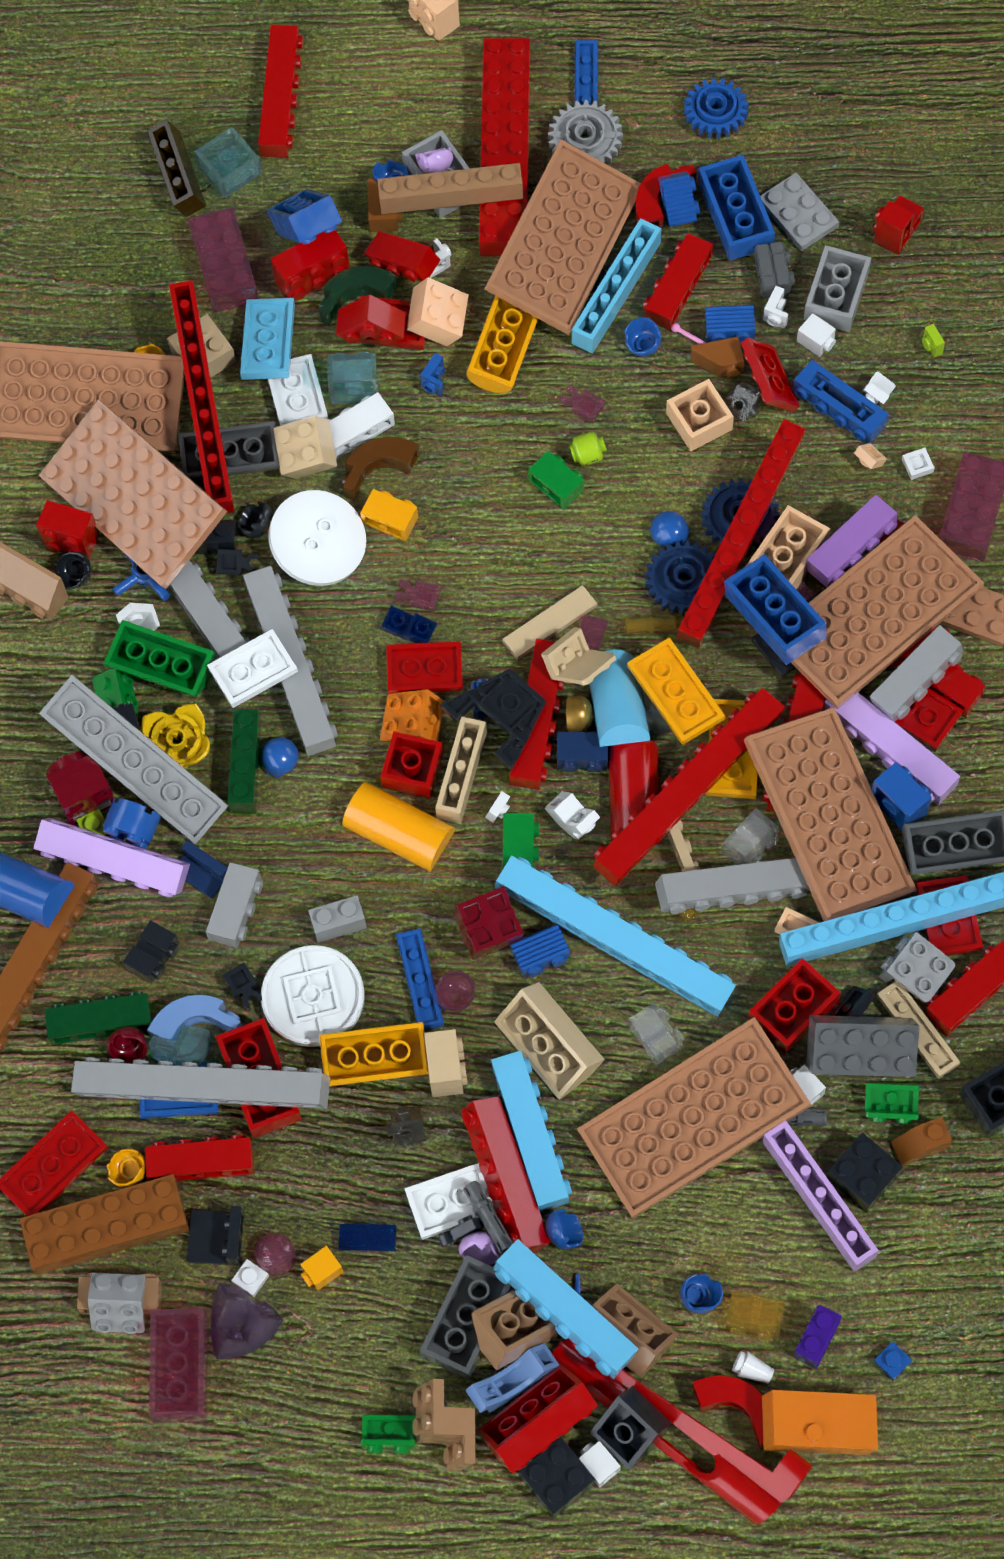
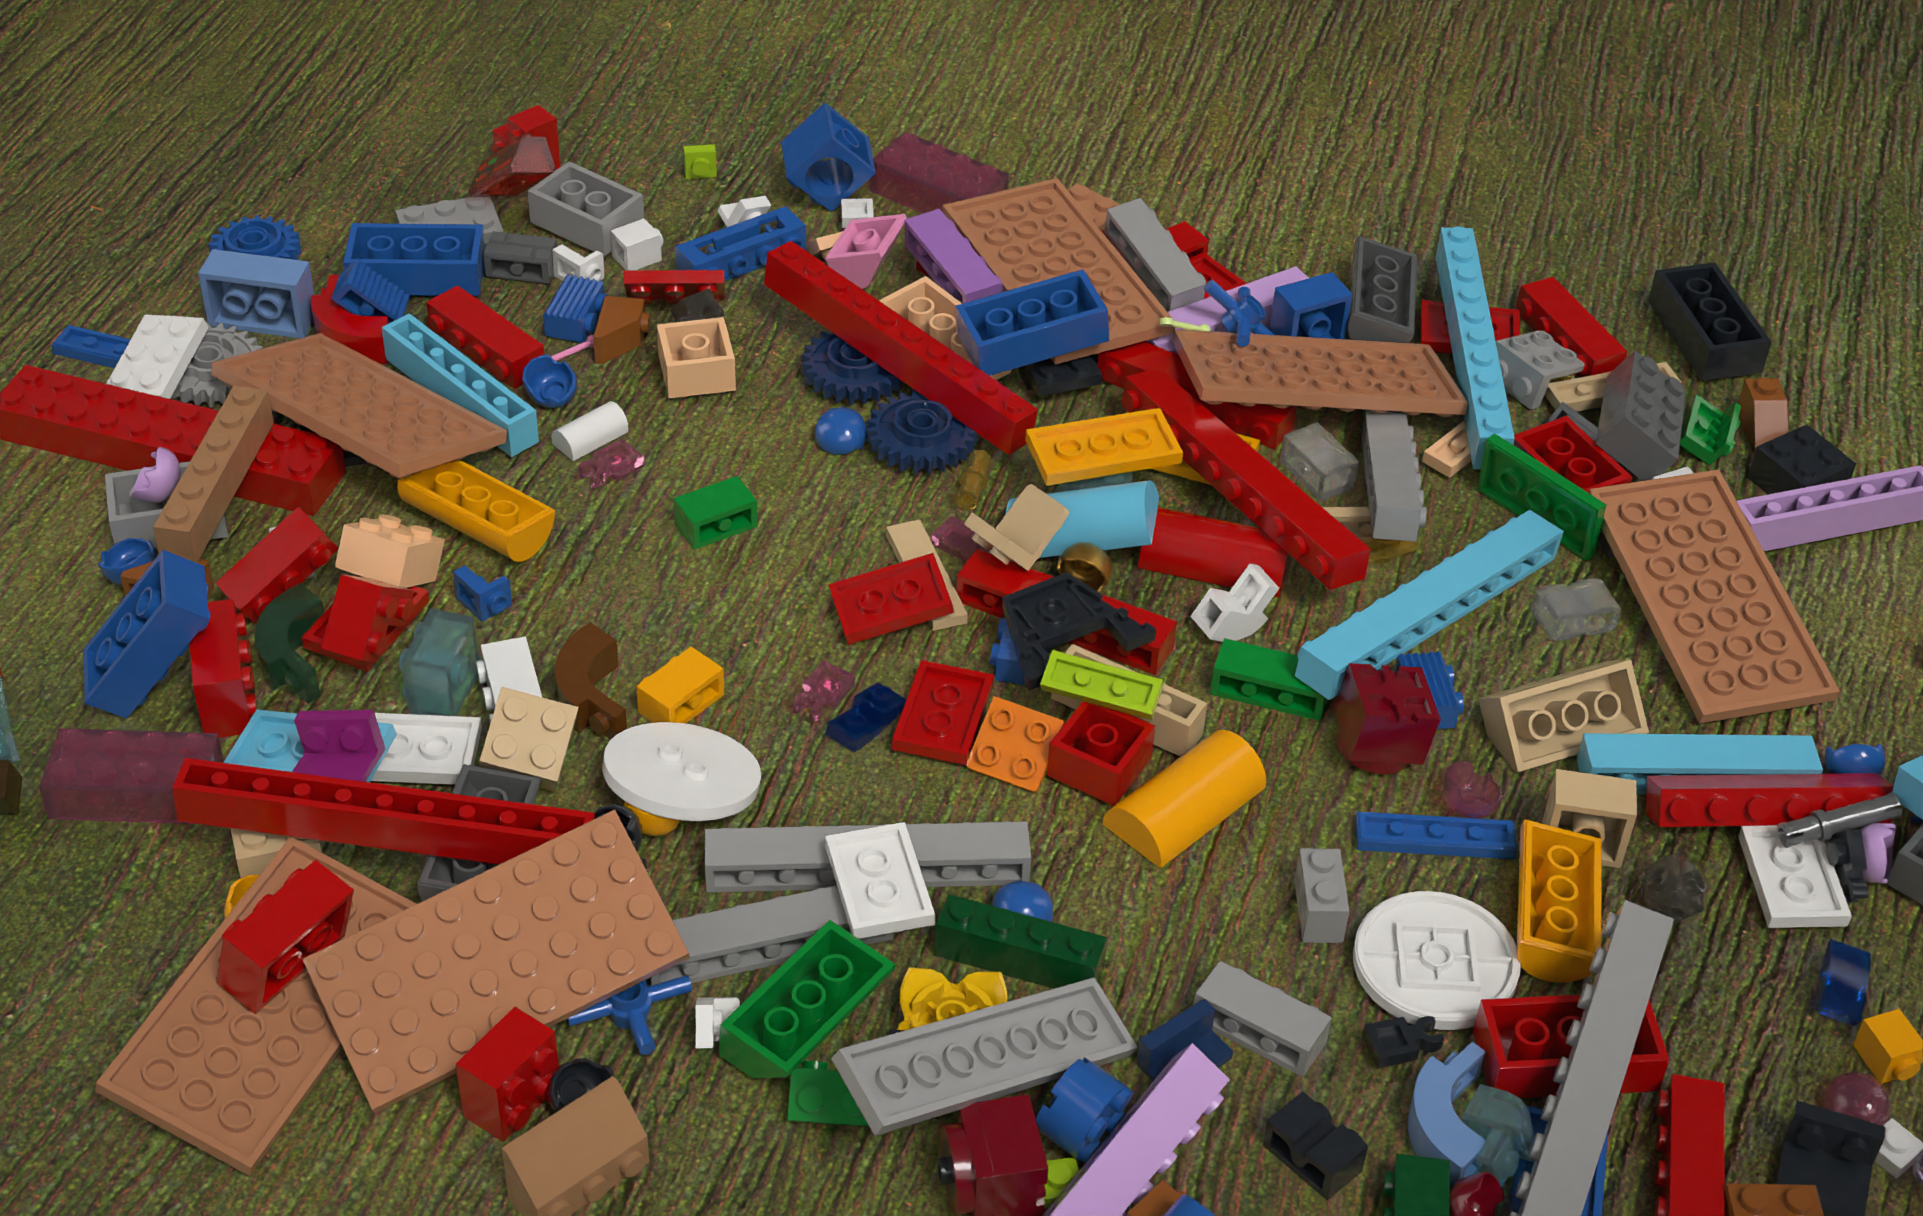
camera: 80 degrees left, 25 degrees down
black plate [216,548,259,575] -> none
white plate [485,792,510,823] -> none
dark blue brick [557,732,608,772] -> none
lime head [569,431,607,466] -> none
none -> white plate [106,314,209,399]
none -> medium blue brick [198,249,314,338]
none -> red brick [217,859,354,1014]
none -> magenta bracket [292,710,386,782]
none -> clear red slope [468,133,556,197]
none -> white brick [552,401,628,461]
none -> blue brick [781,103,876,212]
none -> bright pink slope [825,214,907,289]
none -> red plate [828,553,954,645]
none -> lime plate [1040,650,1164,720]
none -> yellowish green hinge [1160,317,1211,331]
none -> blue bar [1204,280,1275,347]
none -> green tile [1477,433,1607,561]

